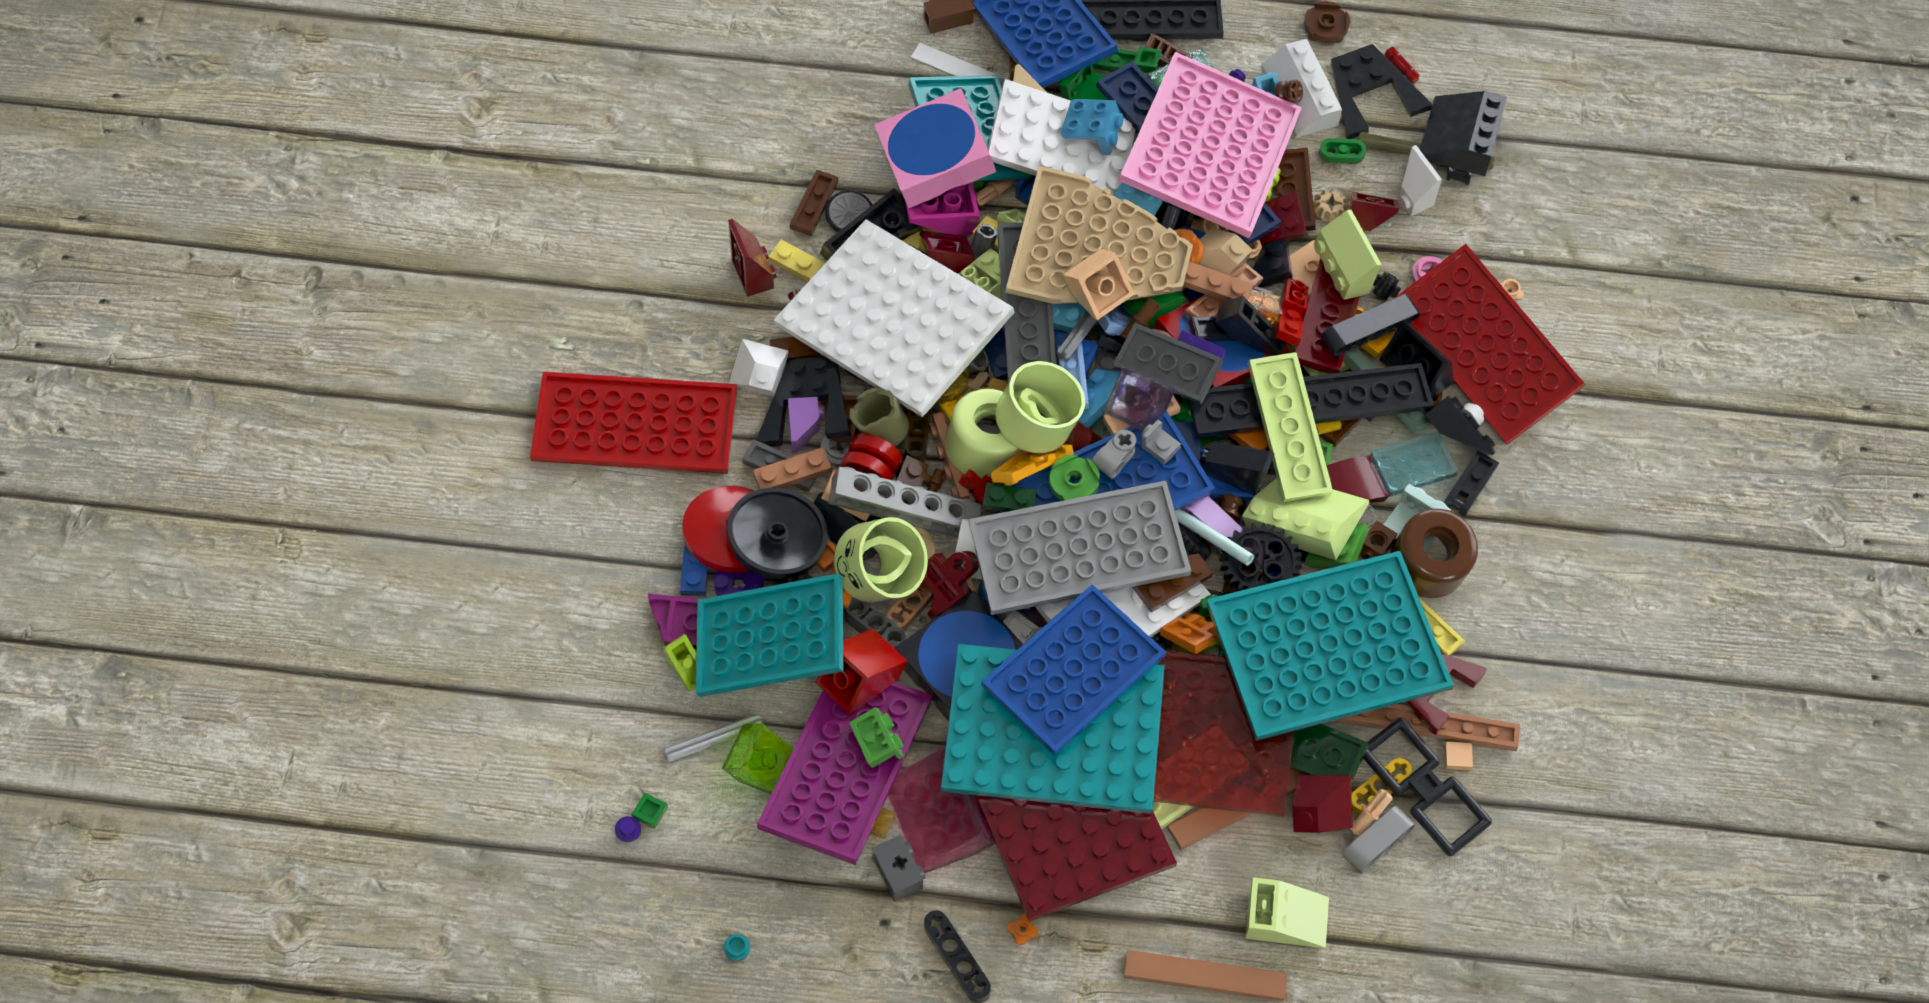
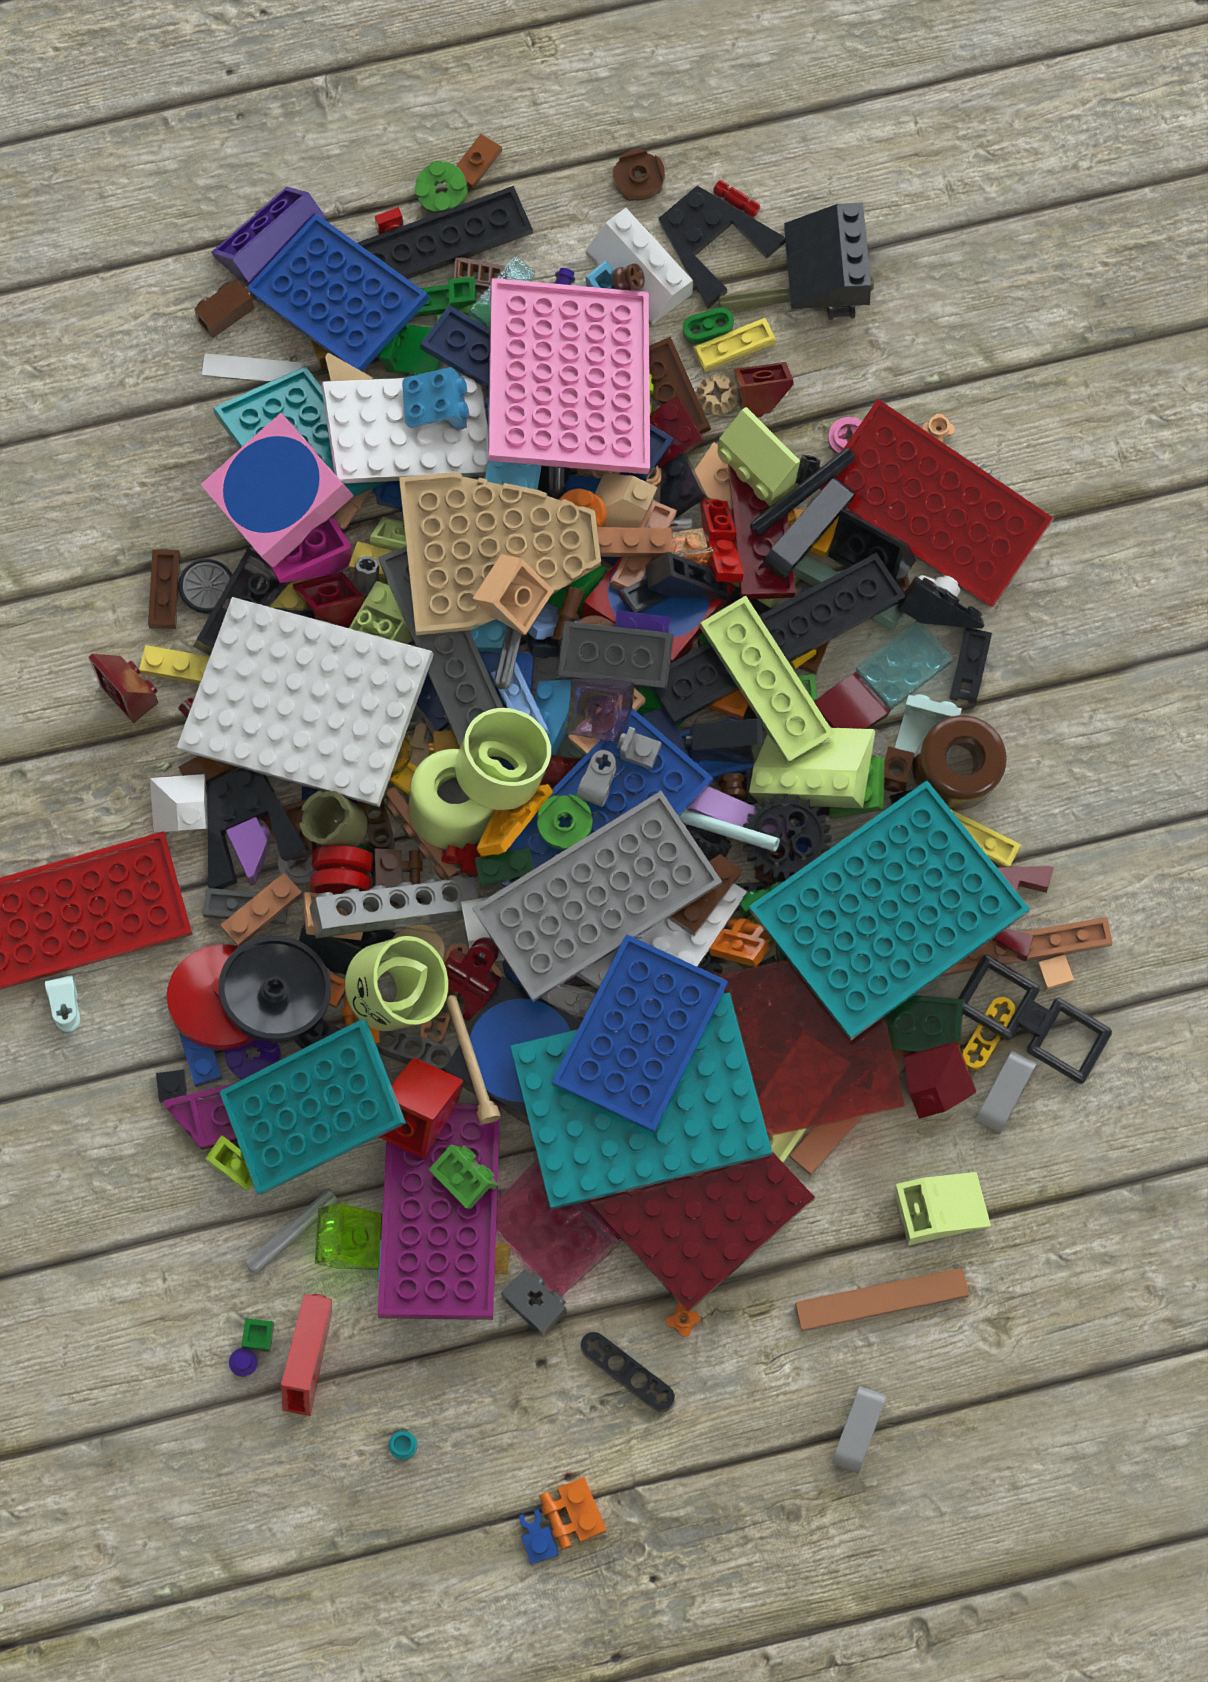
camera: 15 degrees left, 10 degrees up
light nougat axle [1350,789,1393,836] -> none
white slope [1398,145,1442,217] -> none
none -> light aqua piece [45,975,80,1032]
none -> black plate [156,1069,187,1103]
none -> slope [281,1294,332,1416]
none -> tan piece [446,995,501,1124]
none -> light yellow tile [693,318,776,373]
none -> black axle [749,448,856,536]

